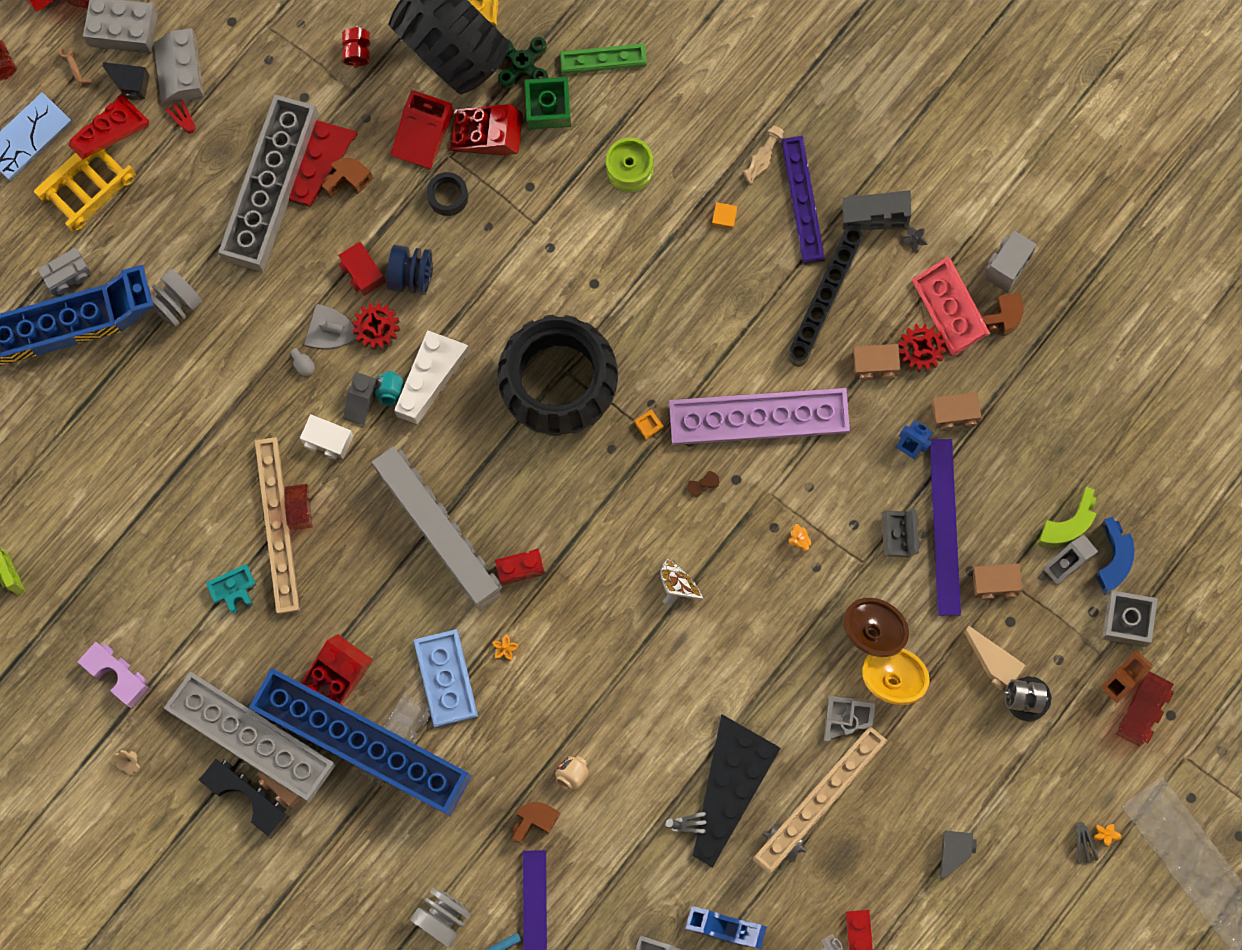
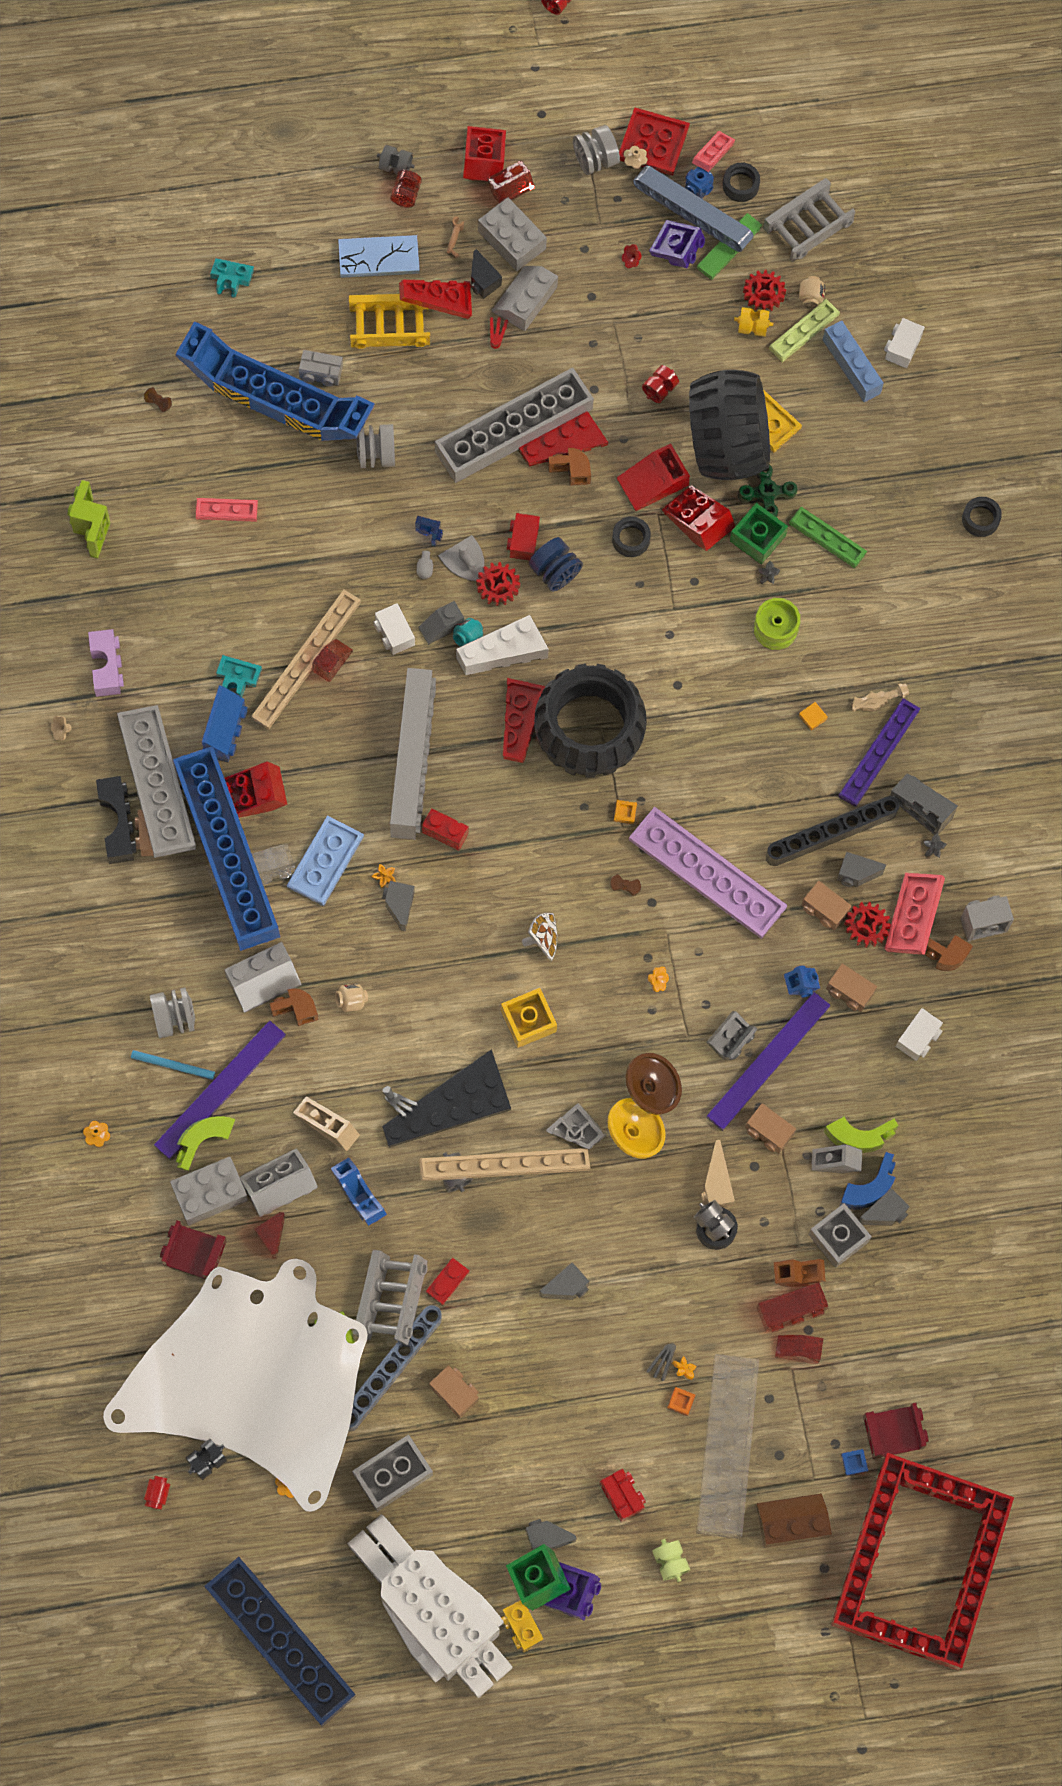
camera: 30 degrees right, 5 degrees down
none -> coral tile [196,498,258,522]
none -> blue slope [202,685,248,762]
none -> light grey slope [224,942,301,1013]
none -> tan slope [293,1096,360,1151]
none -> dark grey slope [382,881,415,931]
none -> clear blue bracket [415,515,444,547]
none -> yellow brick [501,988,557,1048]
none -> red wing [503,678,546,763]
none -> orange tile [667,1387,696,1416]
none -> dark grey plant [758,561,780,584]
none -> clear red slope [775,1335,824,1364]
none -> dark grey slope [837,852,886,887]
none -> dark grey slope [859,1188,910,1226]
none -> white brick [896,1009,943,1061]

